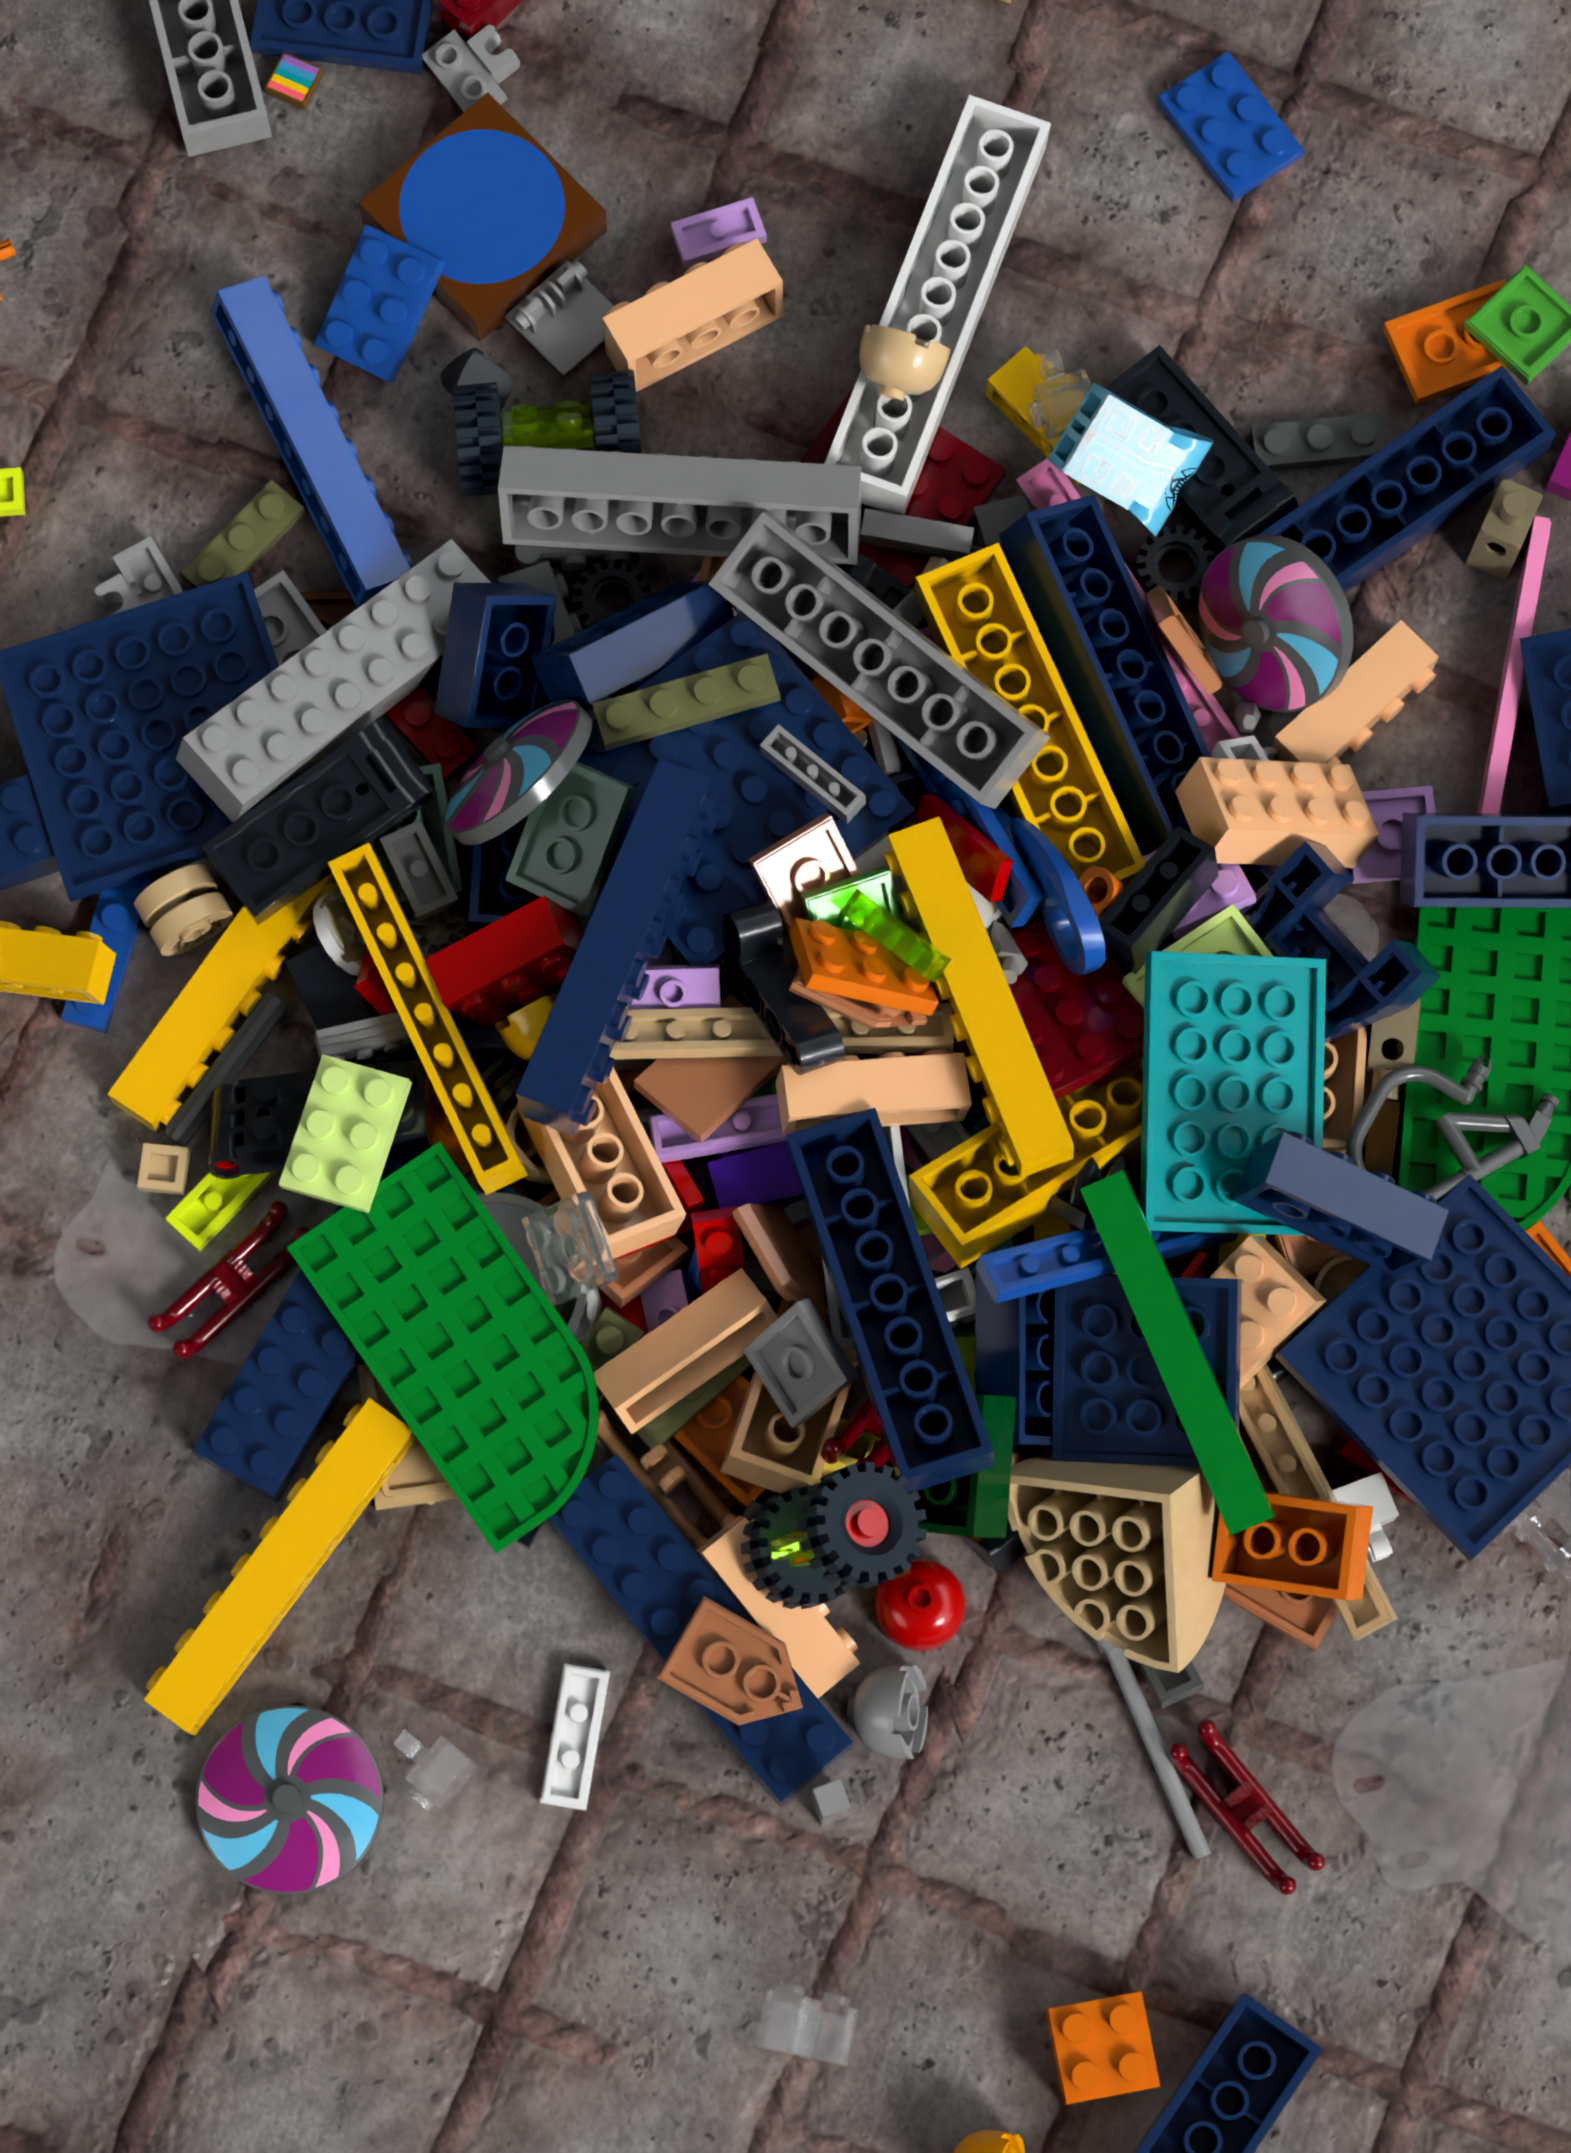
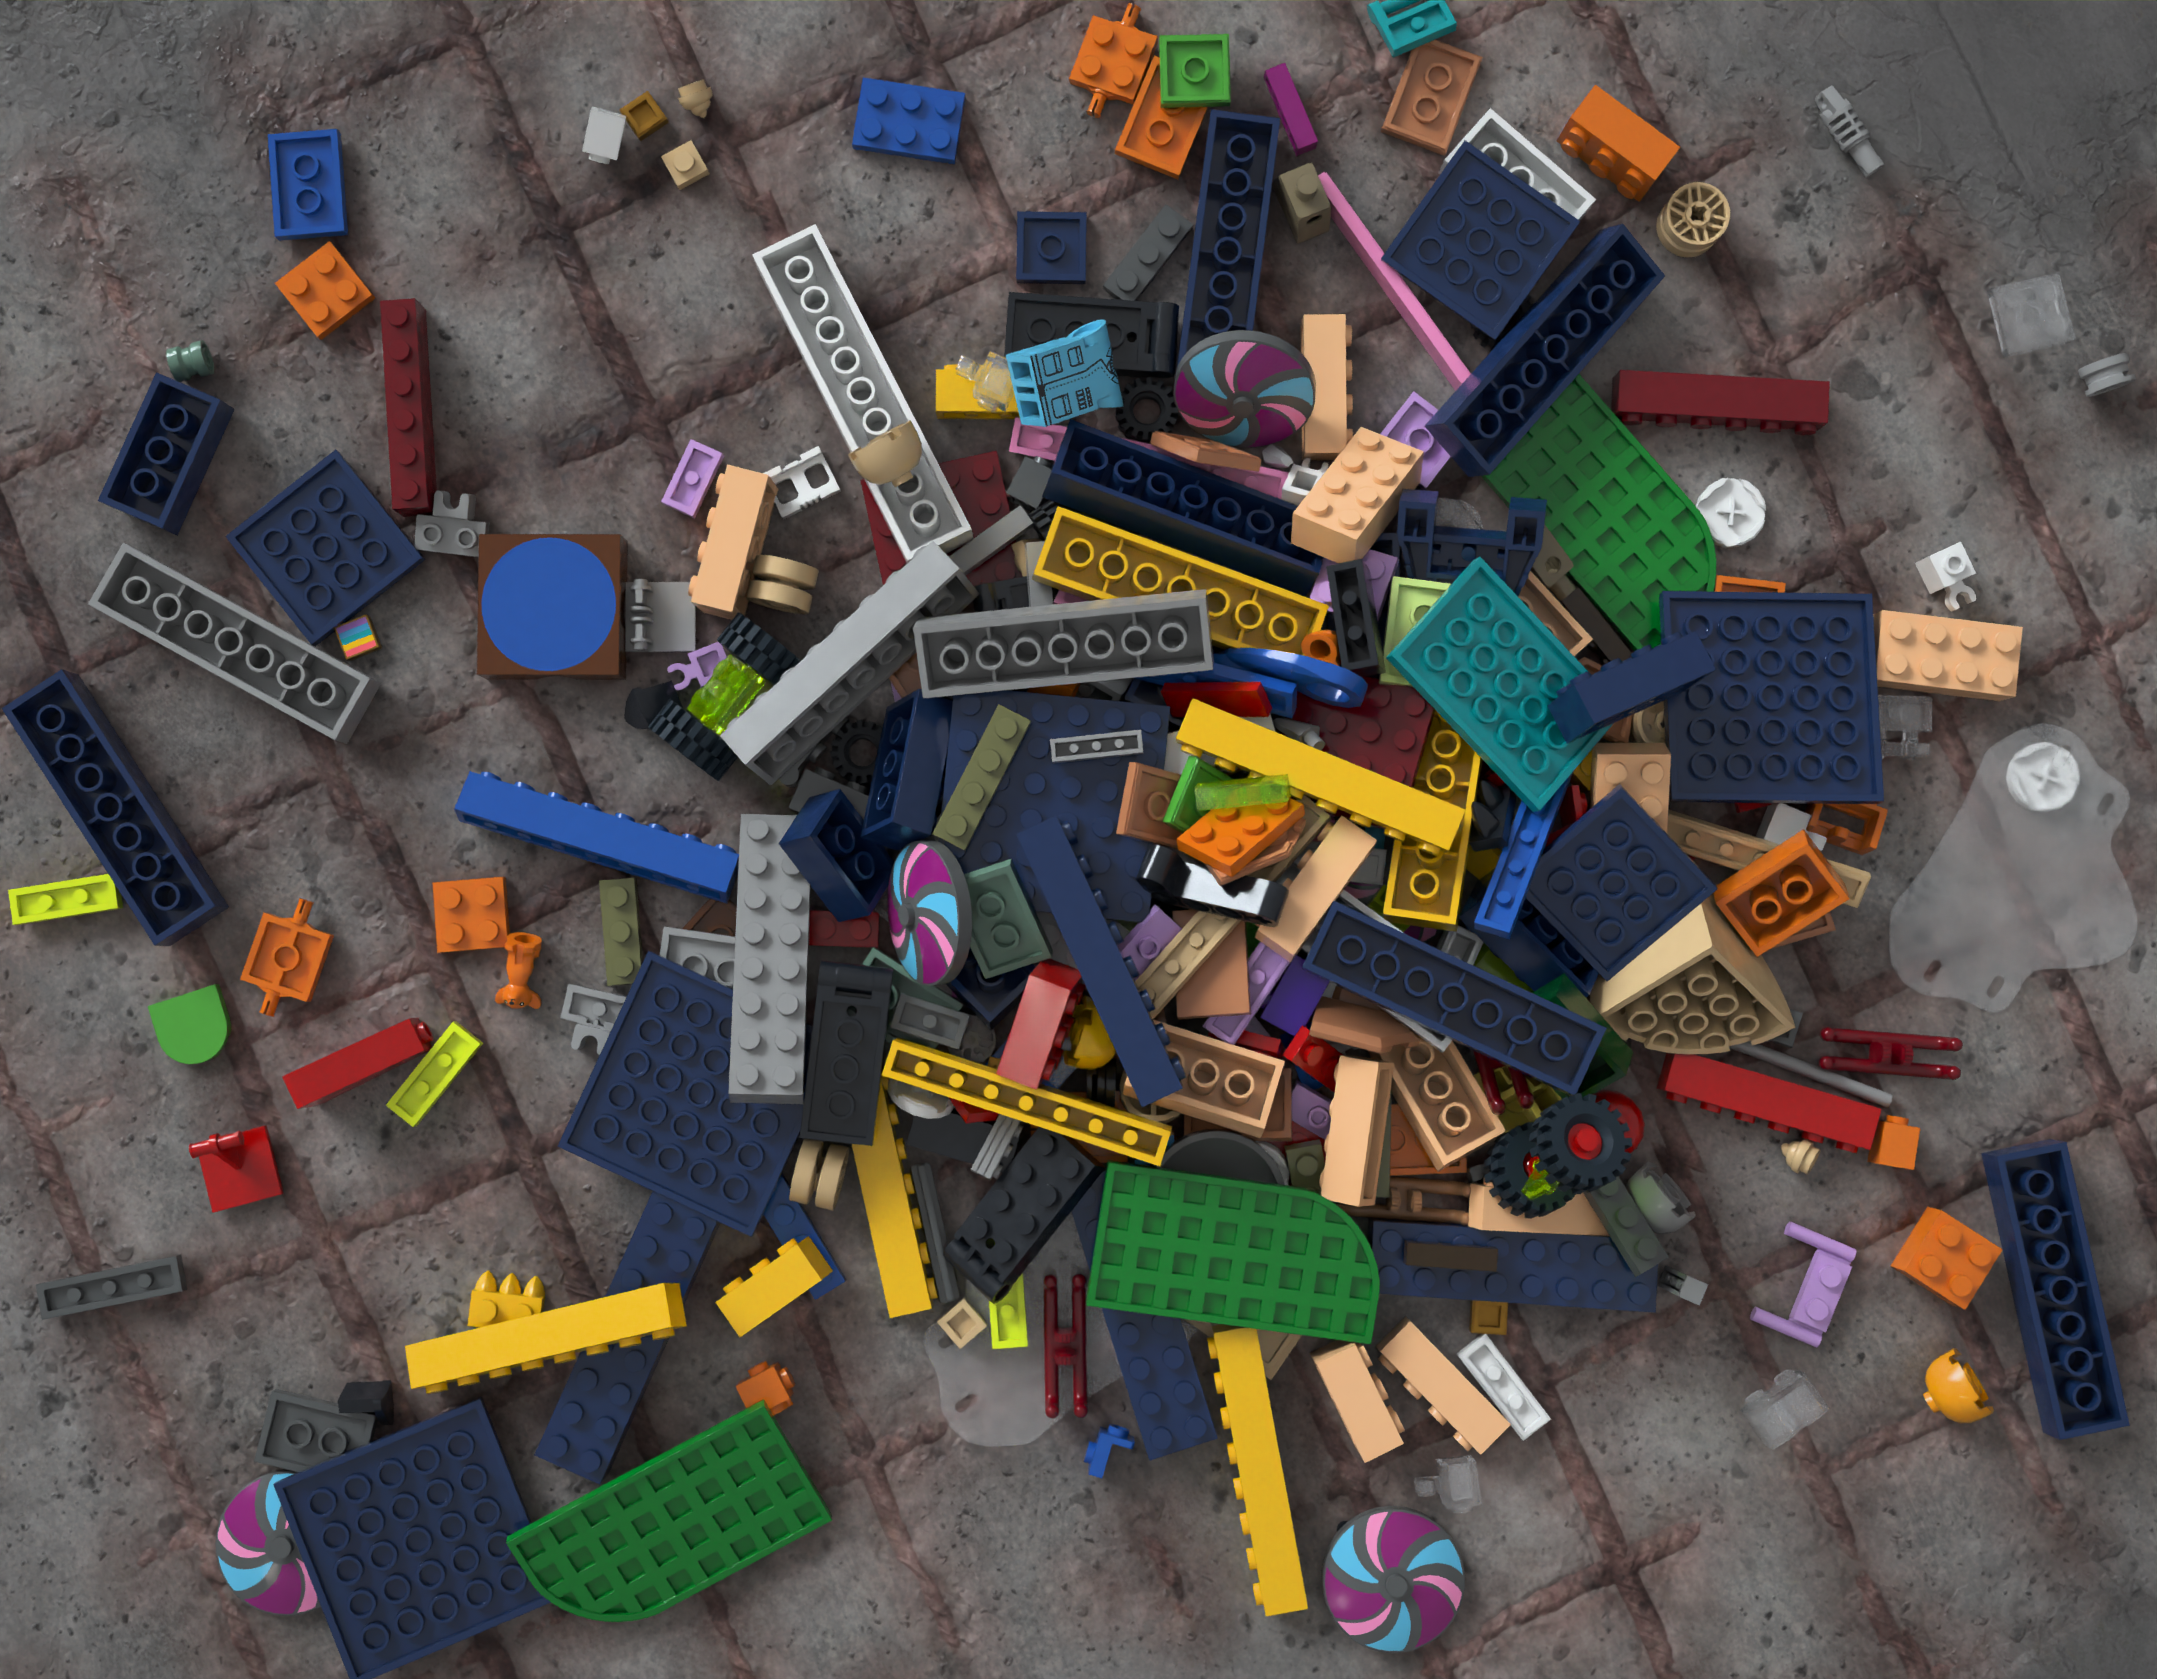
camera: 50 degrees left, 10 degrees up
yellowish green plate [278,1054,412,1214] -> none
blue plate [314,224,446,383] -> none
clear plate [522,1190,619,1306] -> none
nougat tile [657,1596,803,1726] -> none
light grey plate [743,1298,858,1428] -> none
green tile [1080,1170,1275,1536] -> none
dark grey piece [1346,1054,1559,1203] -> none
none -> orange plate [432,877,510,953]
none -> orange animal [495,932,542,1009]
none -> lavender plate [667,642,734,690]
none -> tan wheel [746,555,819,615]
none -> white piece [763,446,841,520]
none -> dark blue tile [1016,211,1087,284]
none -> orange plate [1069,3,1158,118]
none -> blue bracket [1083,1424,1135,1478]
none -> light nougat brick [1310,1340,1405,1463]
none -> light nougat brick [1376,1316,1511,1455]
none -> dark brown piece [1403,1240,1498,1272]
none -> pearl gold tile [1469,1300,1508,1335]
none -> dark grey plate [1583,1176,1669,1277]
none -> red brick [1656,1053,1882,1154]
none -> lavender plate [1750,1221,1856,1348]
none -> tan plate [1781,1139,1821,1175]
none -> orange window [1805,803,1888,855]
none -> orange brick [1867,1115,1920,1170]

